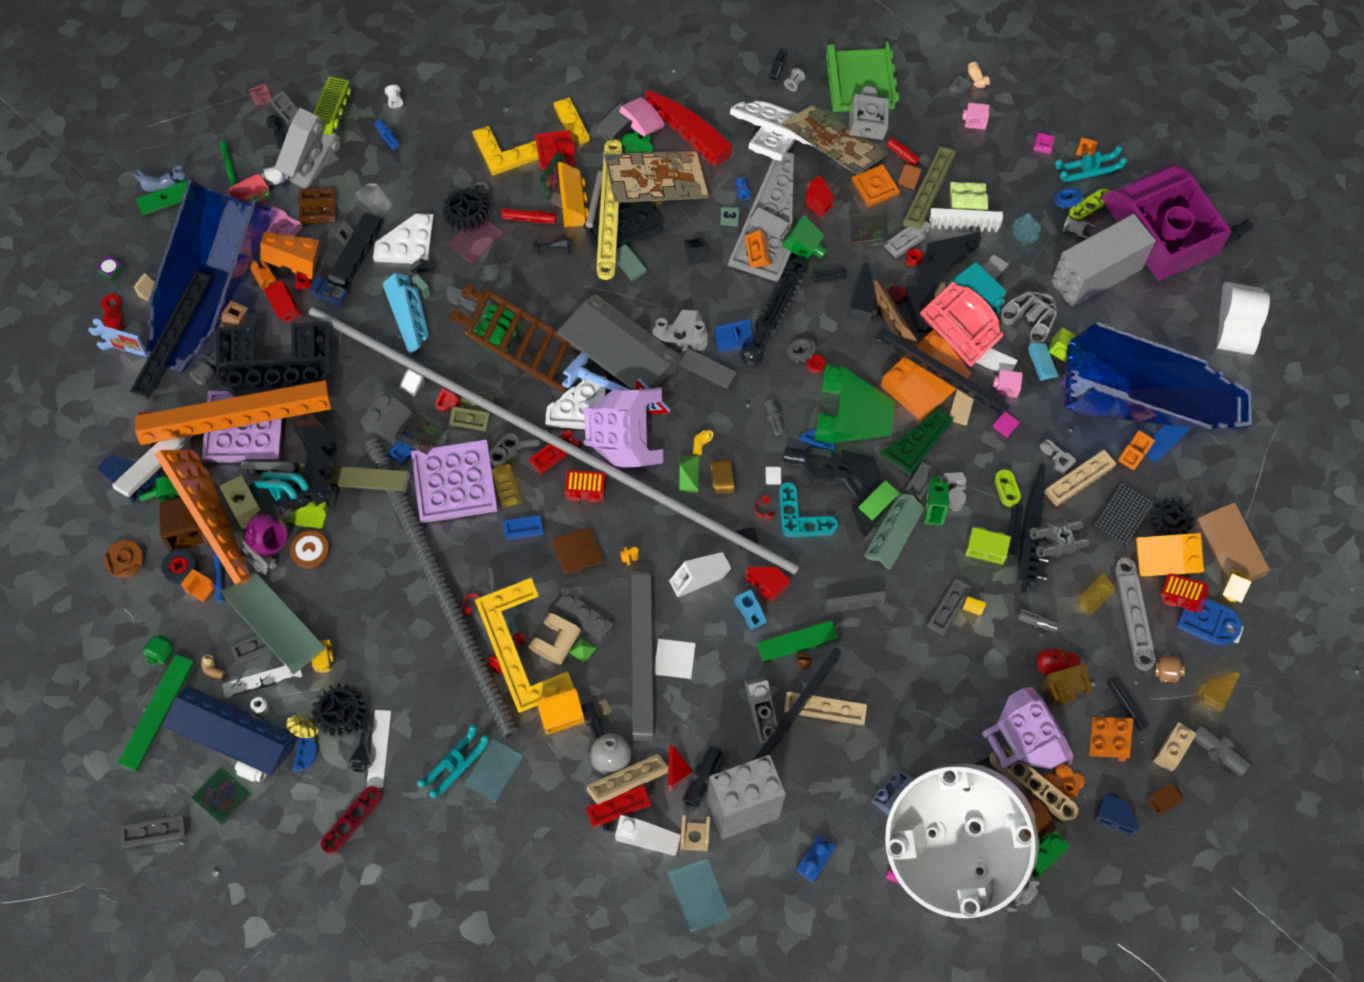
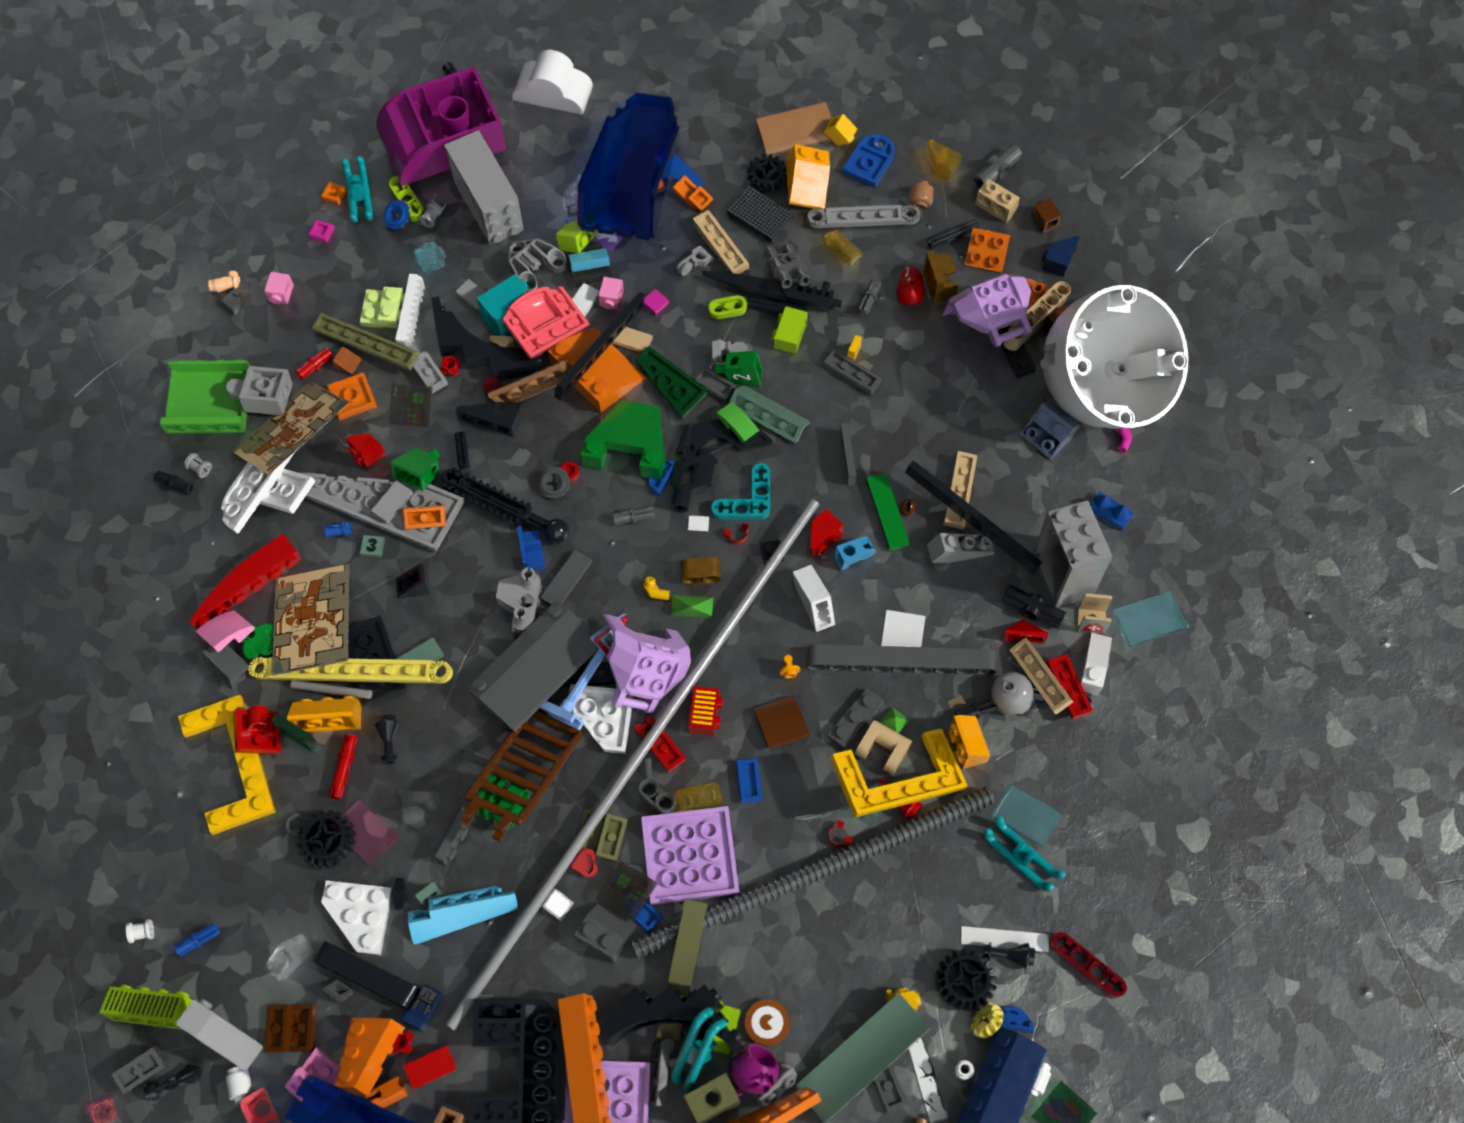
camera: 85 degrees left, 0 degrees up
red brick [1161,573,1209,613] -> none

